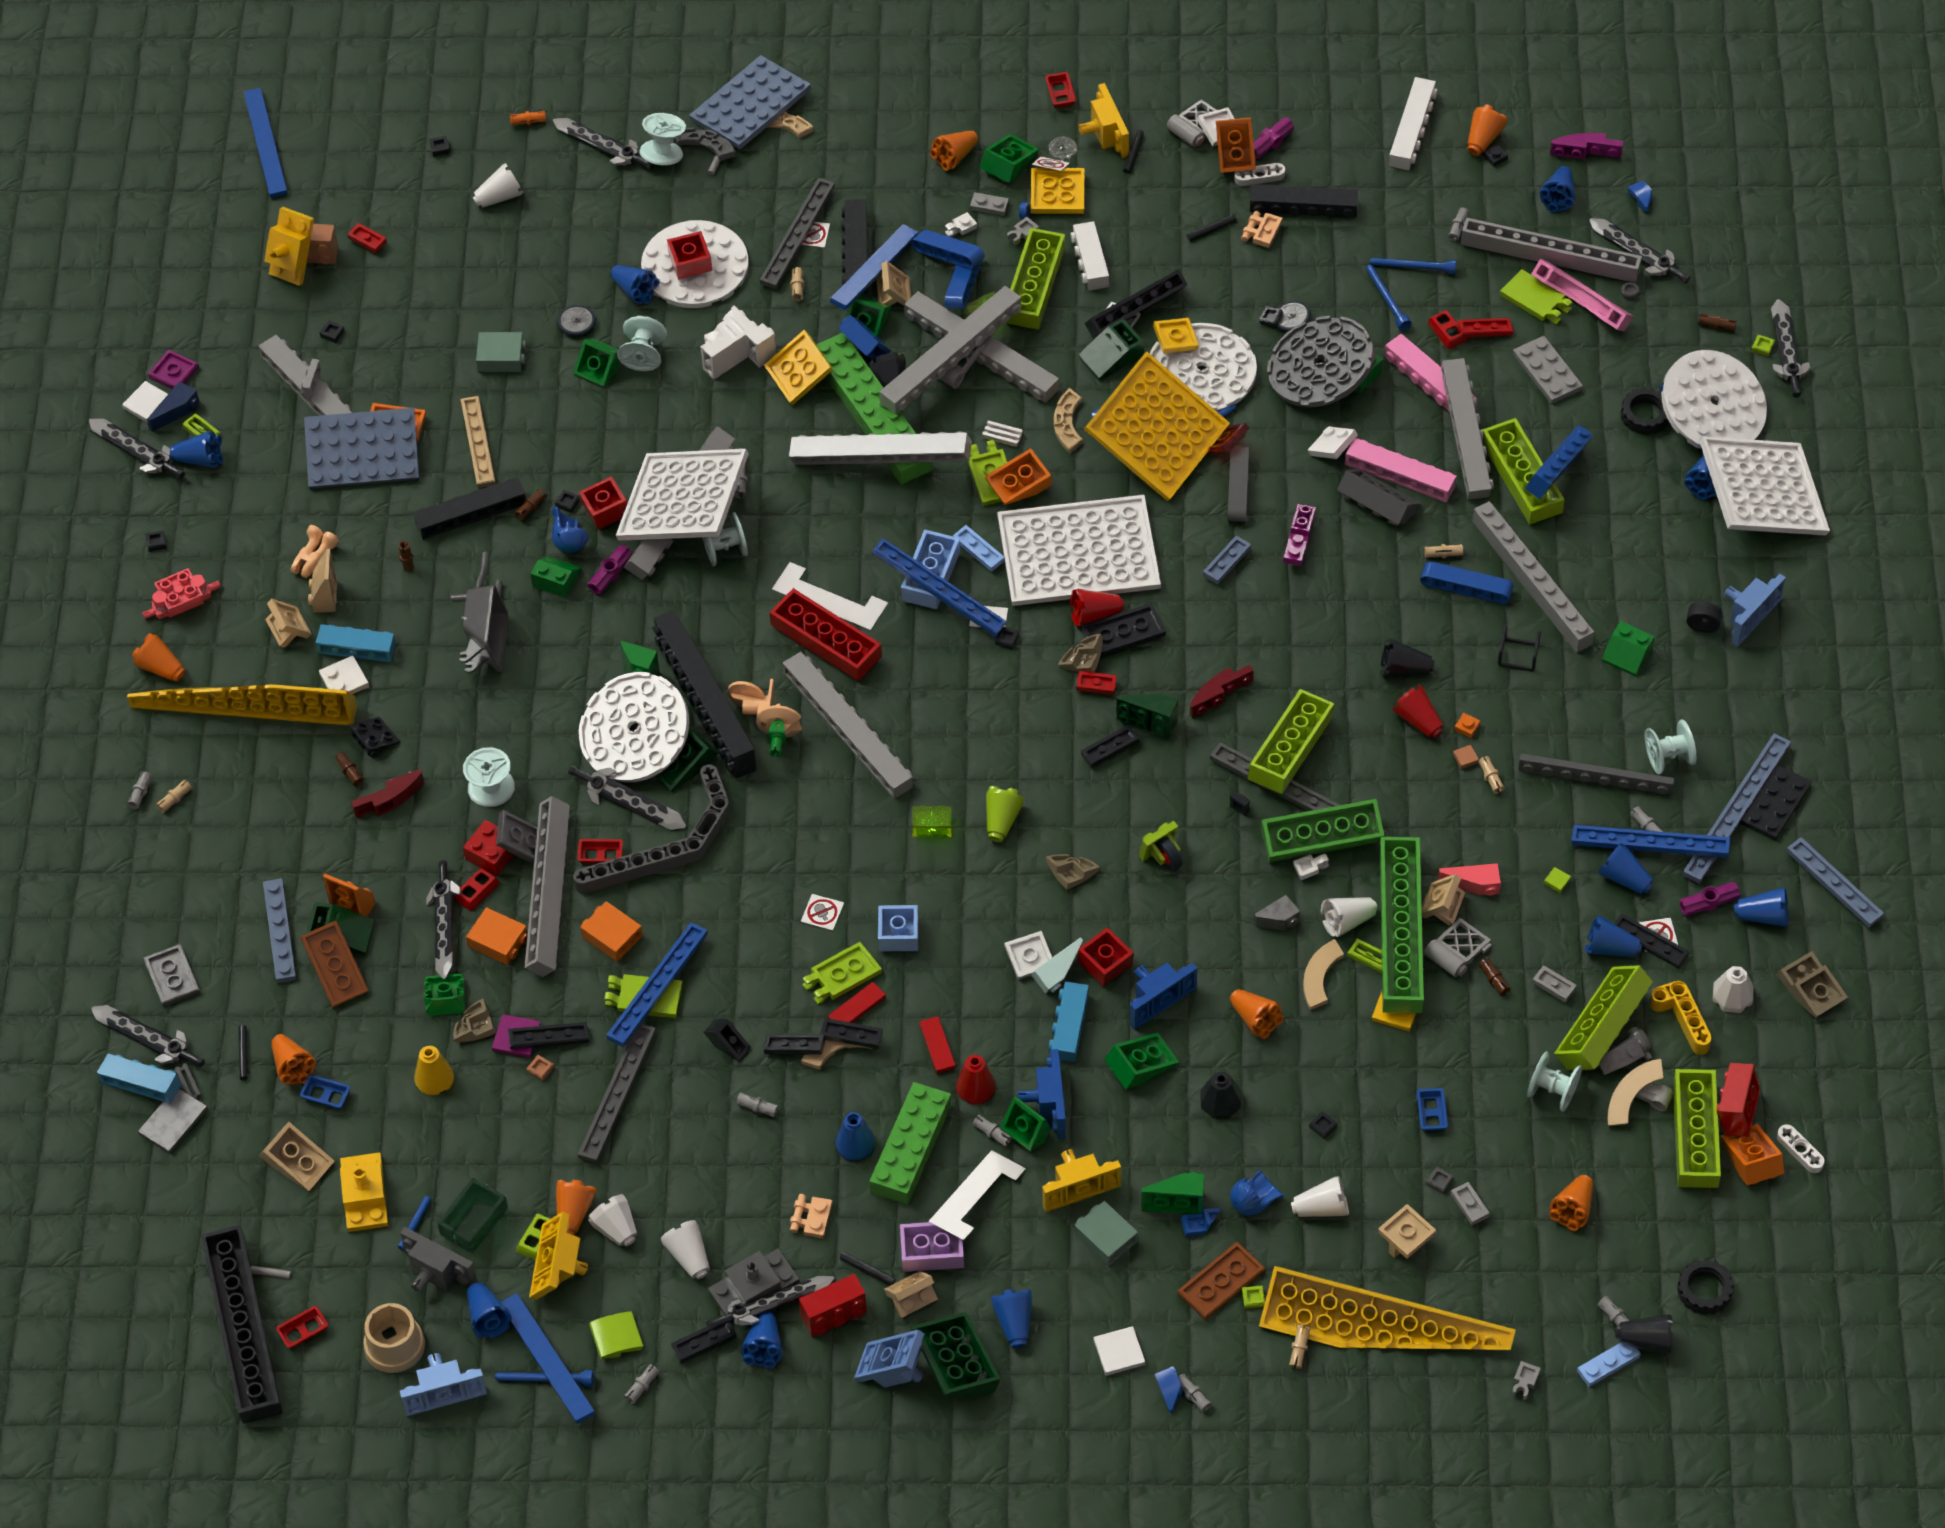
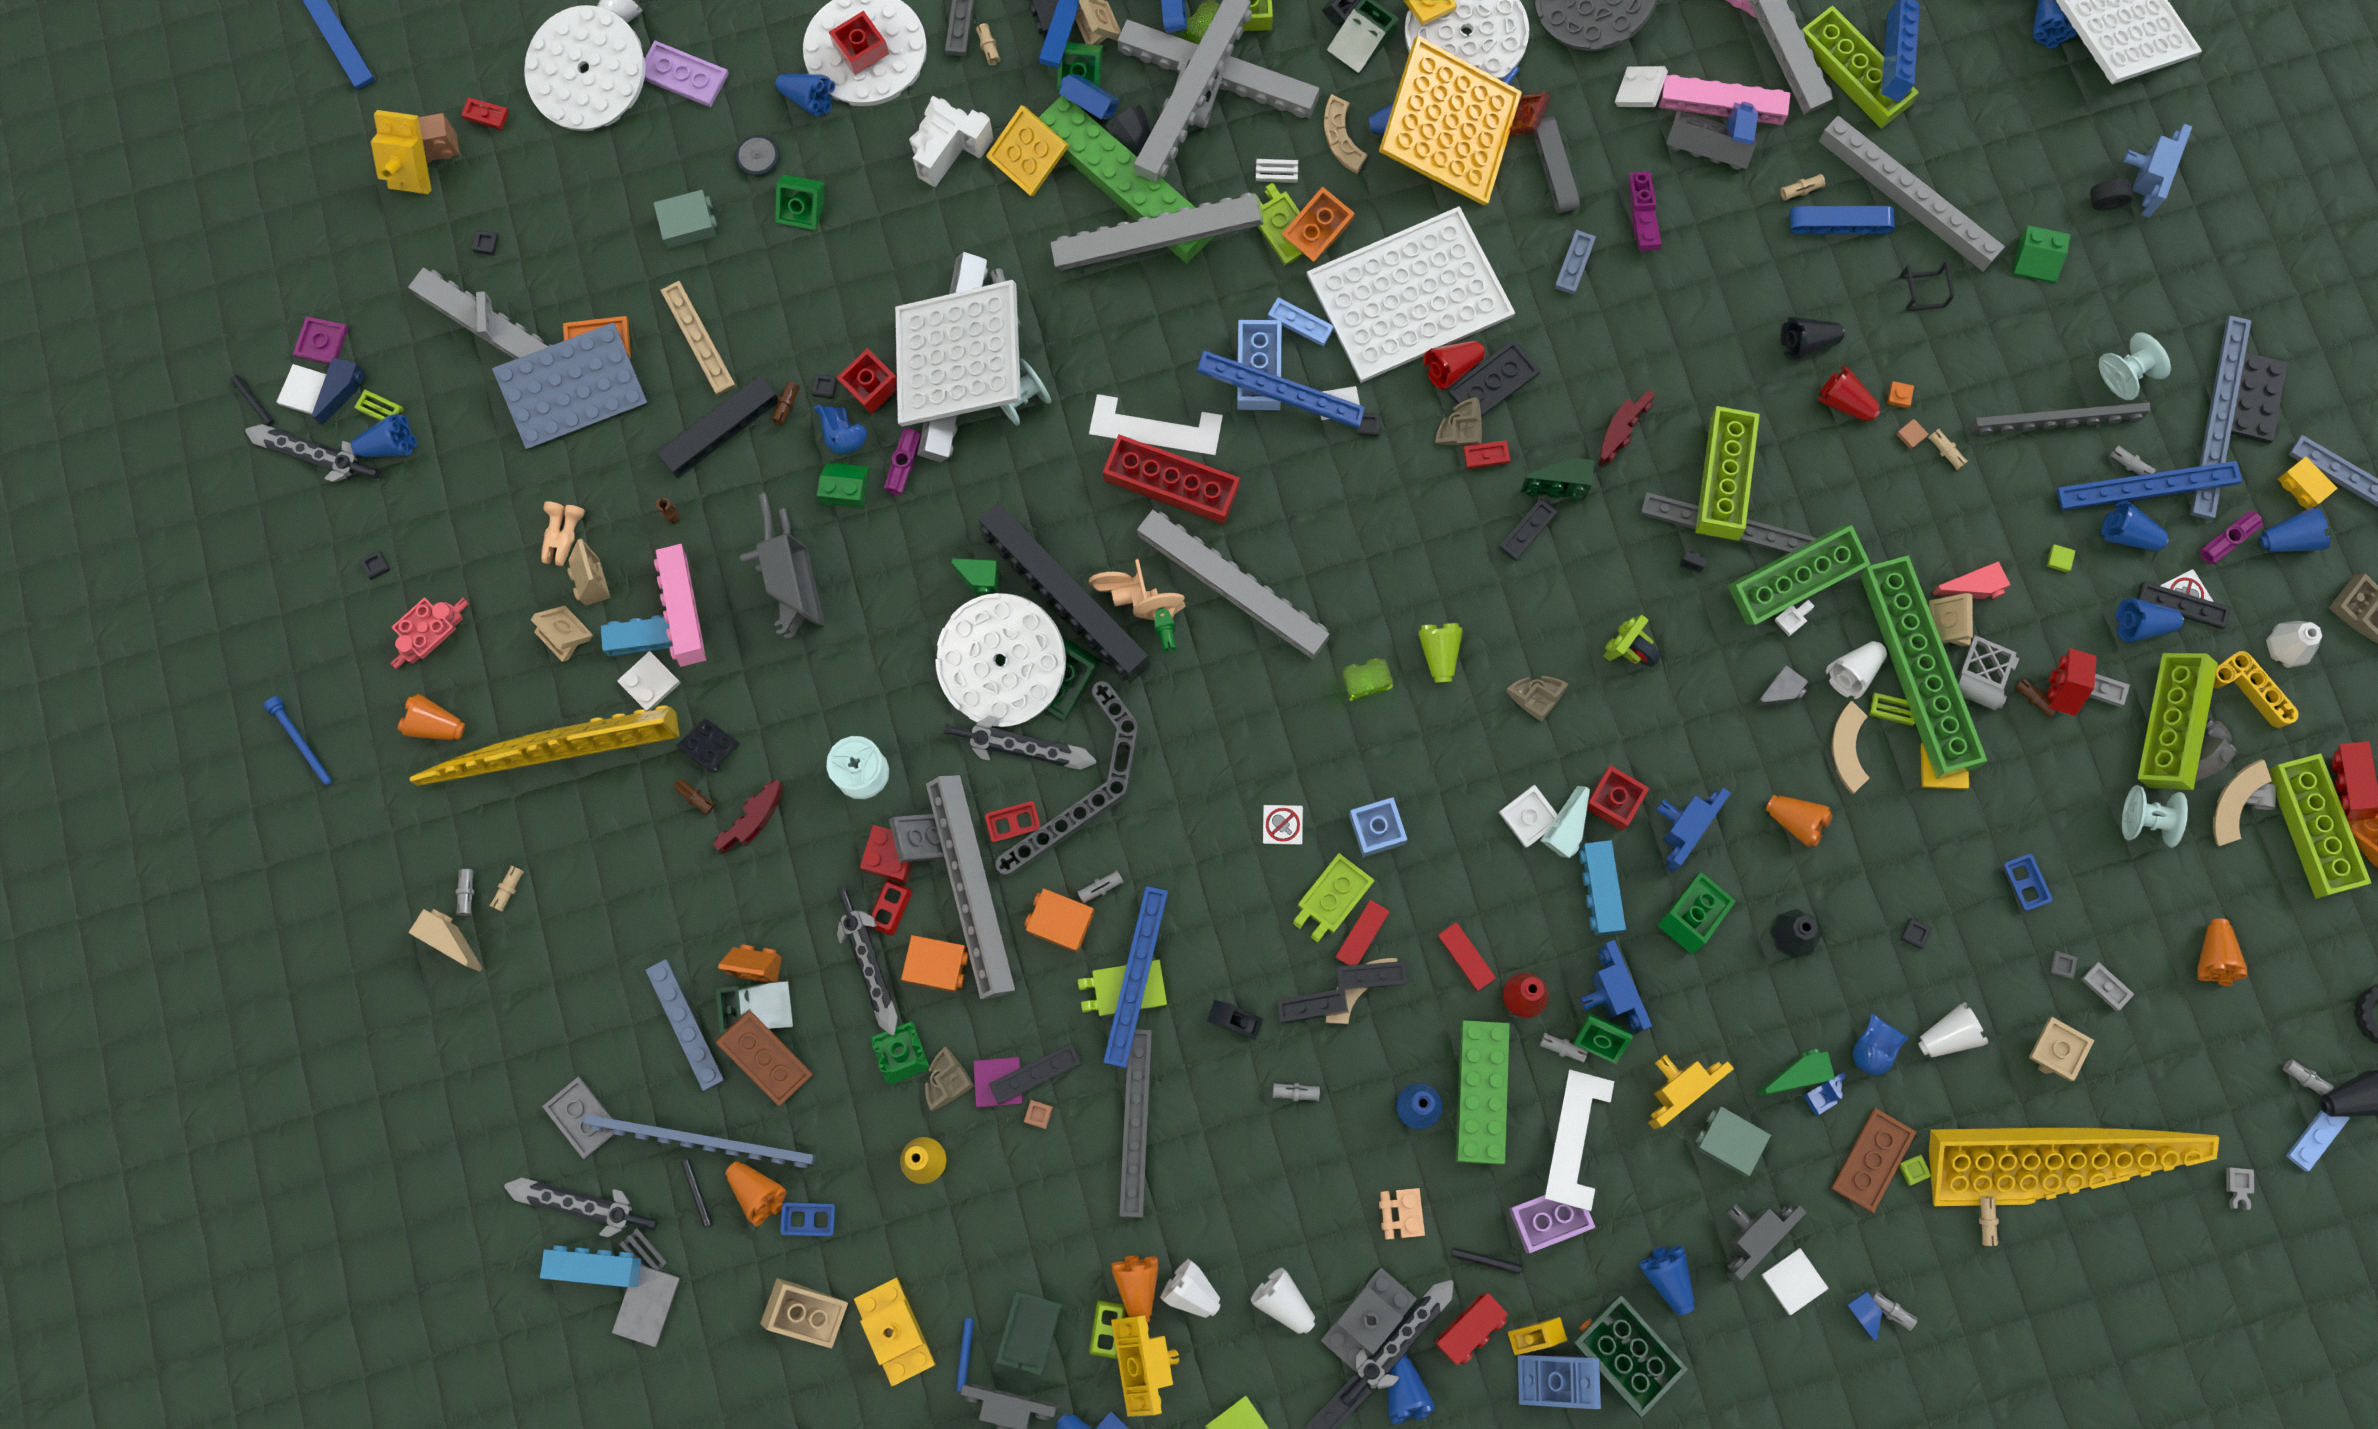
camera: 15 degrees left, 20 degrees up
light aqua piece [617,316,667,371] -> none
tan bracket [884,1271,938,1318] -> none
none -> black bar [231,375,275,426]
none -> blue piece [263,696,331,785]
none -> tan slope [409,909,482,971]
none -> white plate [525,5,646,131]
none -> sand blue plate [583,1114,816,1168]
none -> lavender tile [644,41,729,108]
none -> bright pink brick [654,544,706,667]
none -> light grey pin [1077,870,1124,904]
none -> yellow slope [1508,1317,1567,1355]
none -> dark grey brick [1725,1203,1807,1281]
none -> blue slope [1726,102,1758,145]
none -> red brick [2047,648,2096,716]
none -> yellow brick [2278,457,2337,509]

